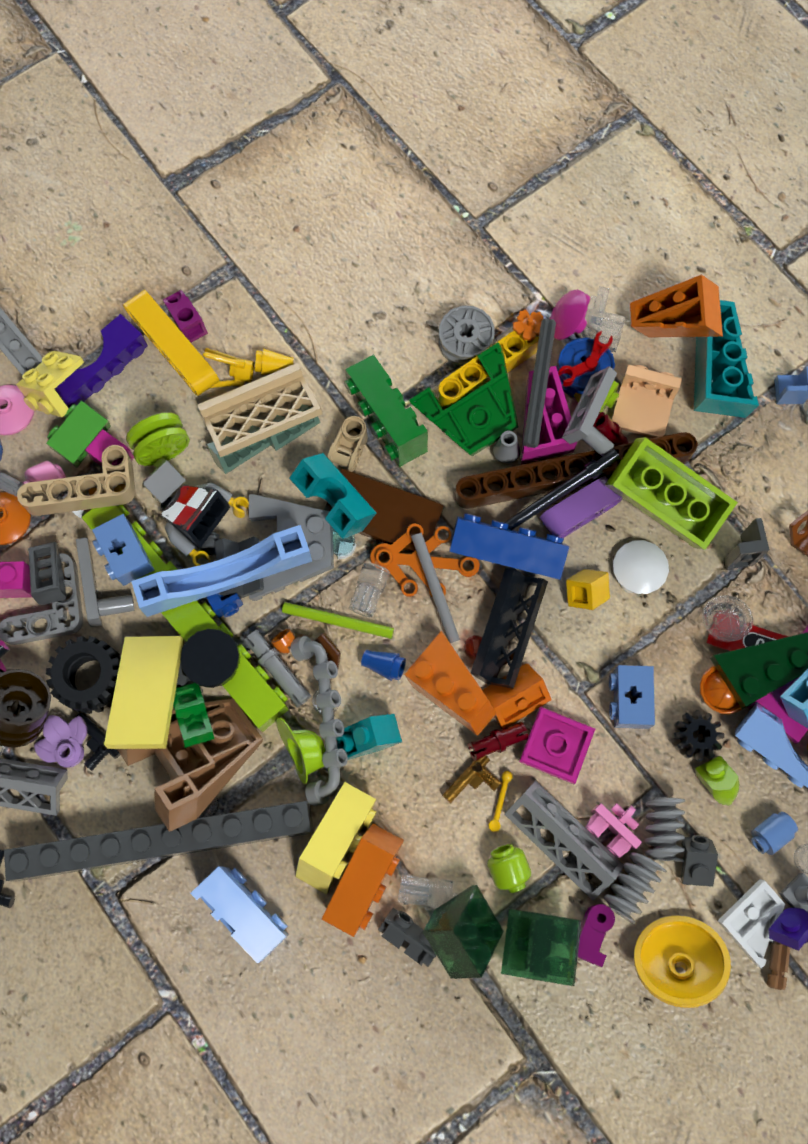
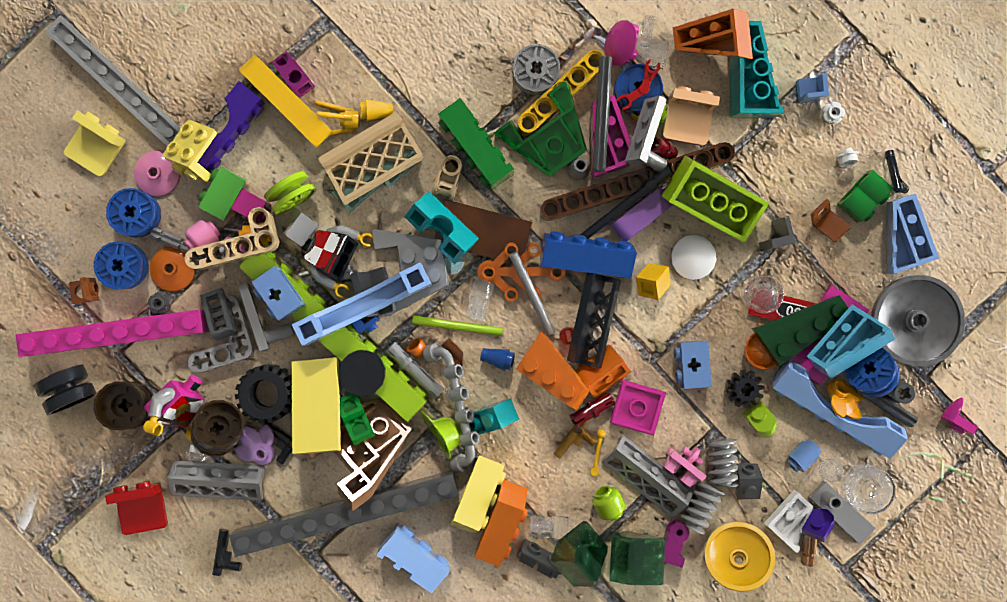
camera: 10 degrees left, 15 degrees up
orange plant [513,310,544,341] -> none

